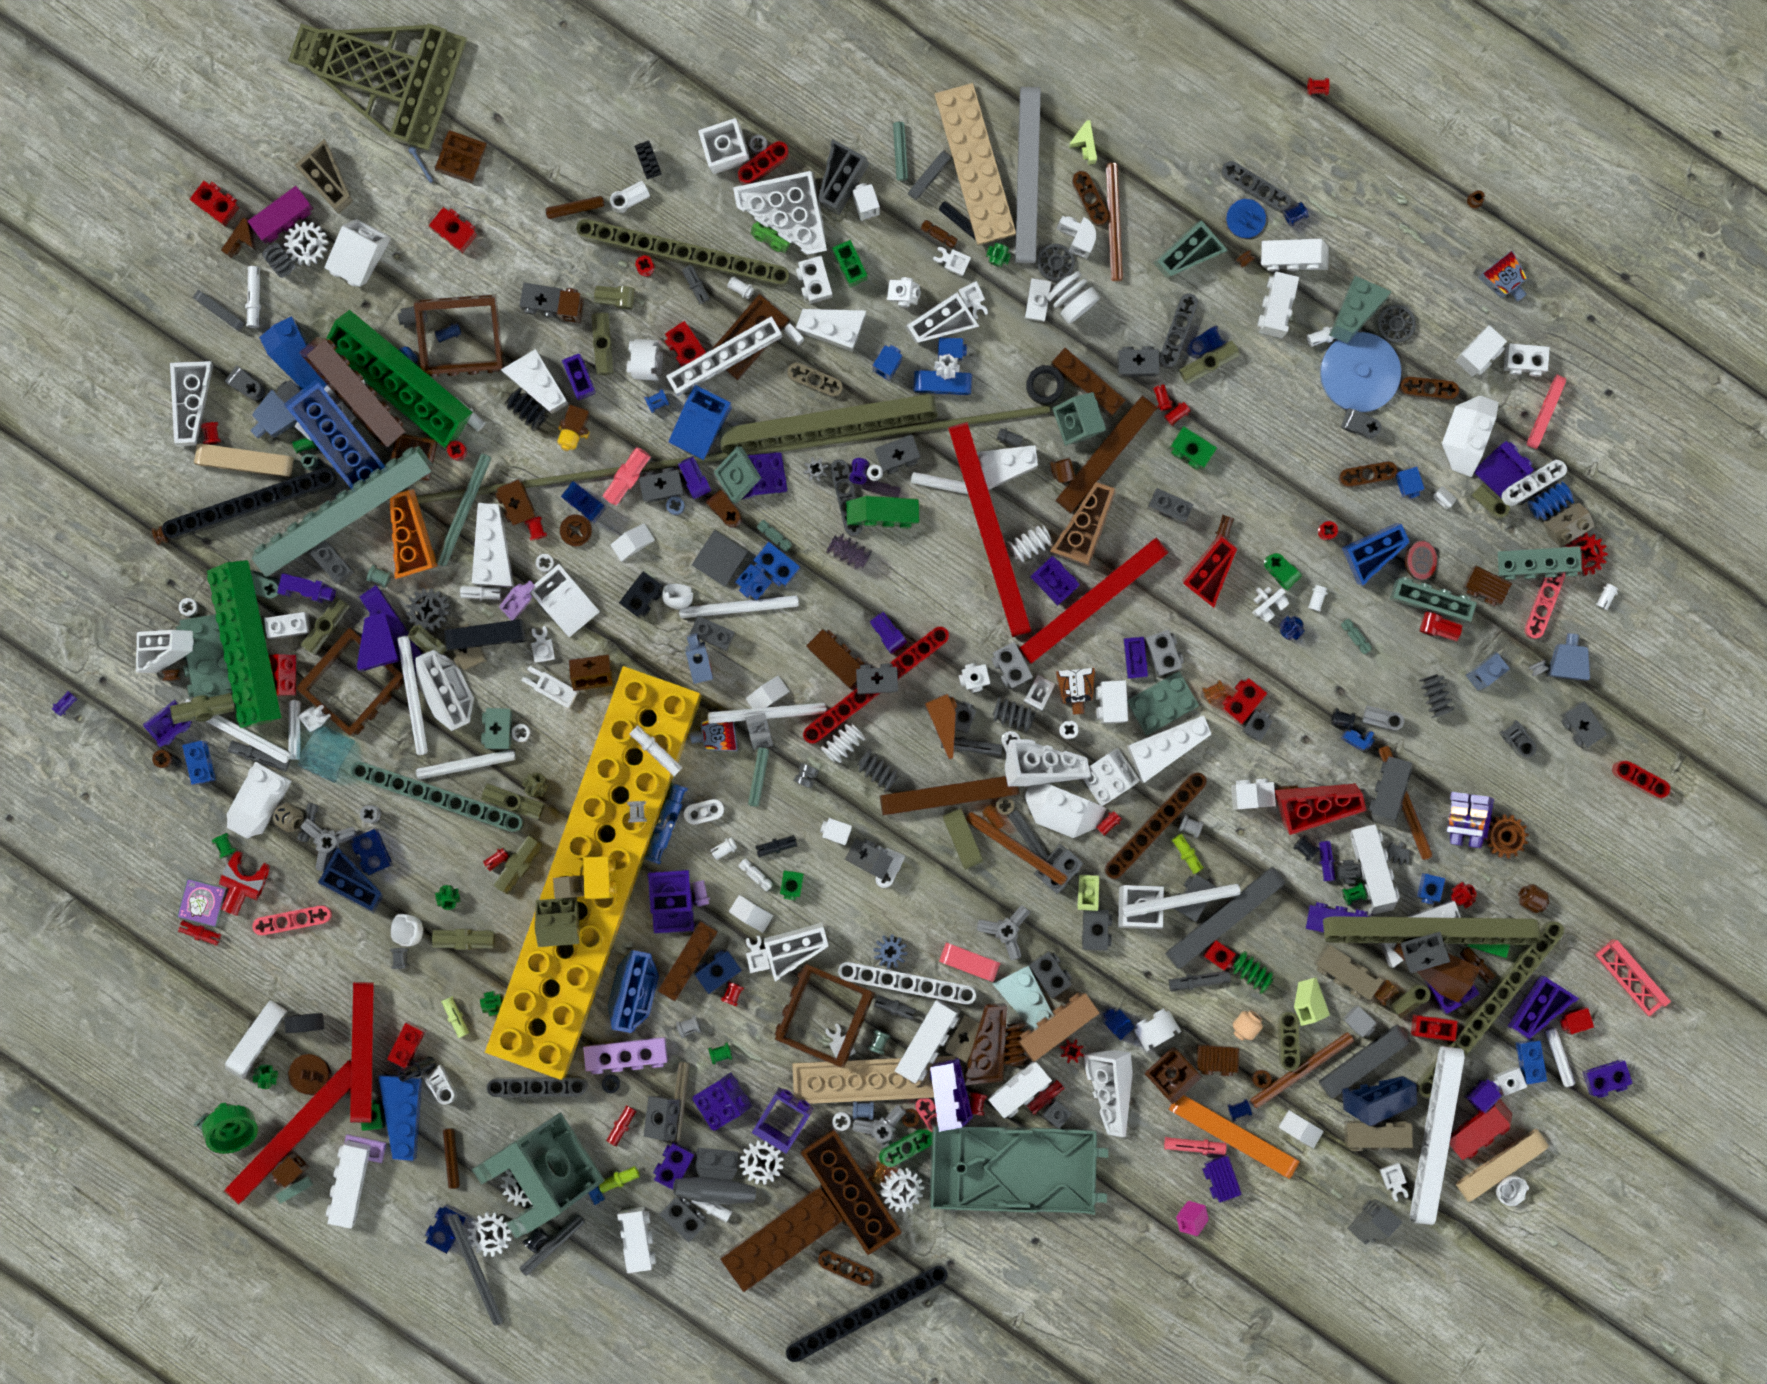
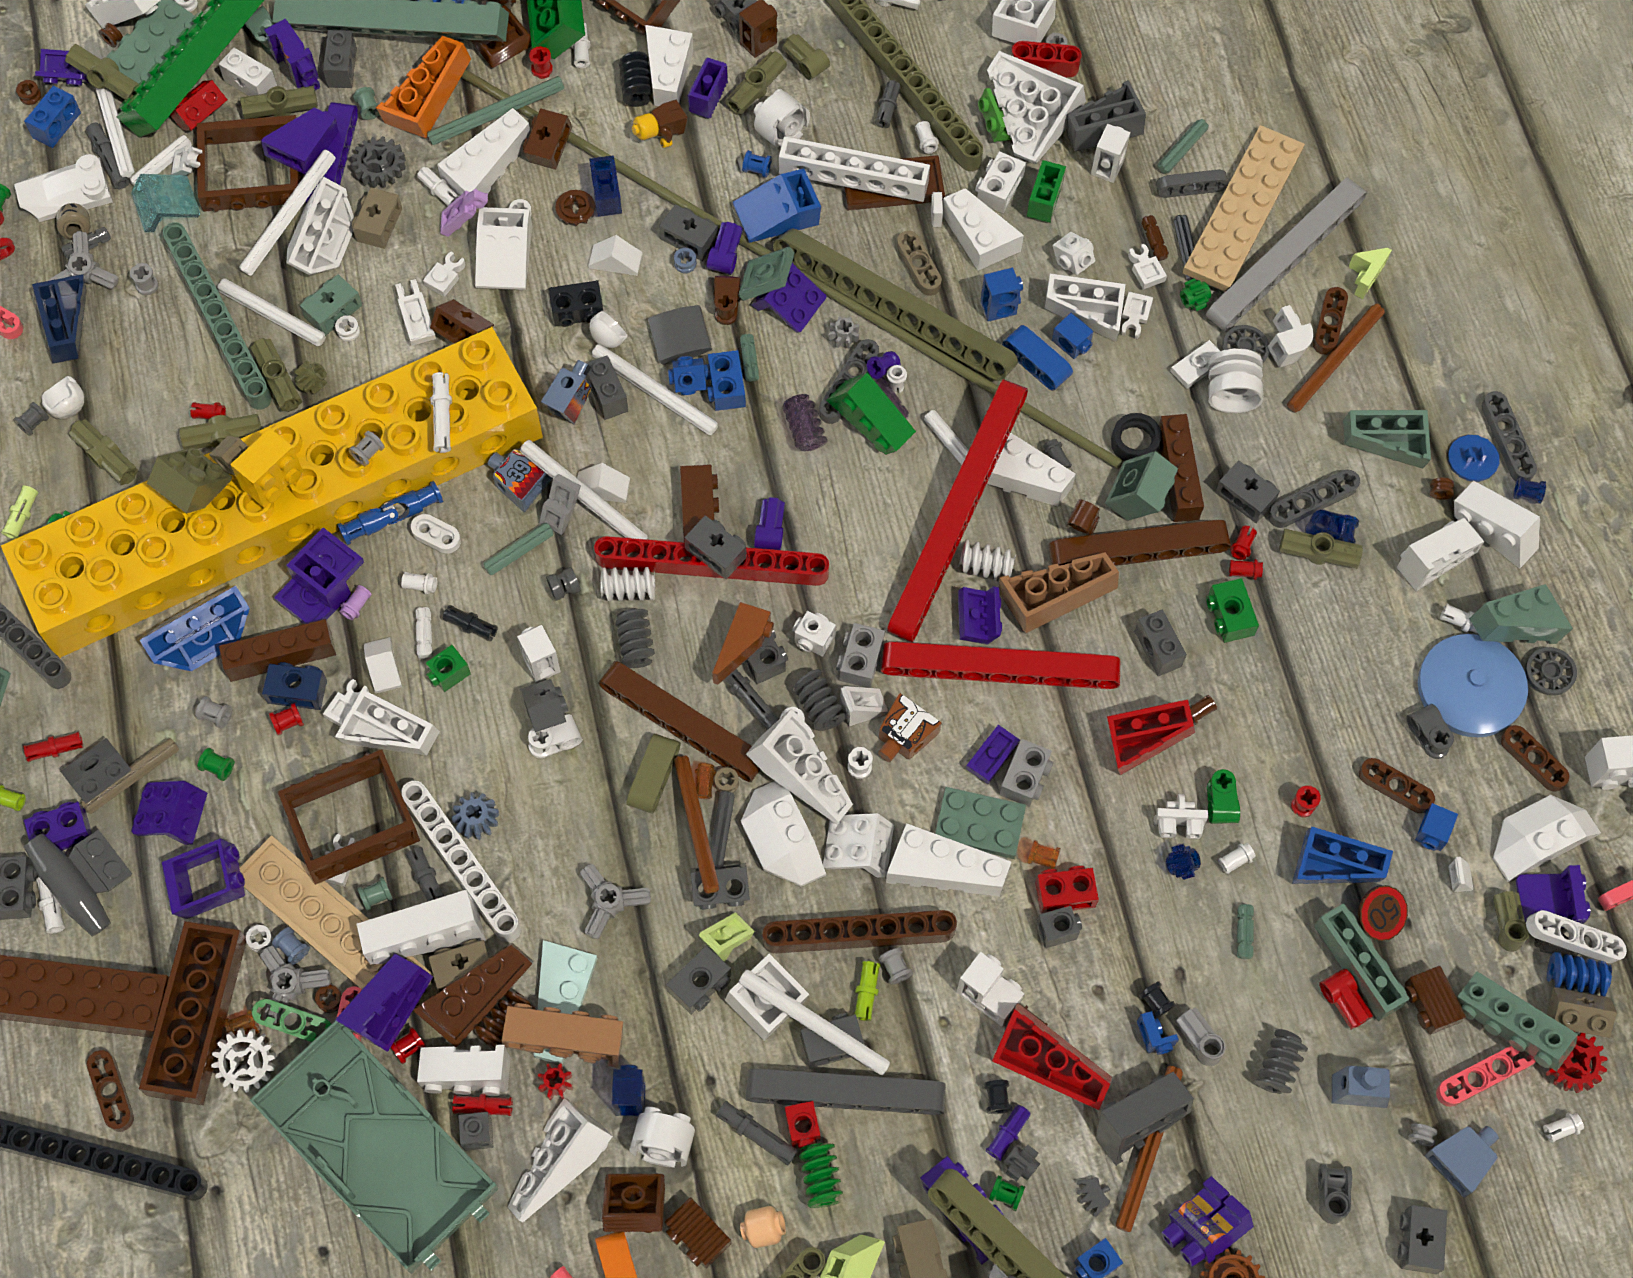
camera: 45 degrees right, 20 degrees down
clear blue brick [352,829,394,876] -> none
olive piece [408,624,446,655] -> none
green gear [435,885,461,910] -> none
black beam [444,620,527,651] -> none
red bush [524,516,548,541] -> none
lavender brick [583,1037,668,1074] -> none
coral piece [602,447,651,506] -> none
black bush [602,1075,621,1094] -> none
red bush [635,255,655,277] -> none
red brick [664,320,706,367] -> none
white gear [740,1140,784,1185] -> none
dark grey brick [874,434,921,475] -> none
white gear [934,354,960,380] -> none
coral beam [939,942,1001,982] -> none
dark grey brick [1028,951,1072,999] -> none
white brick [1095,681,1128,724] -> none
red pin [1096,811,1122,836] -> none
white wedge [1350,825,1400,916] -> none

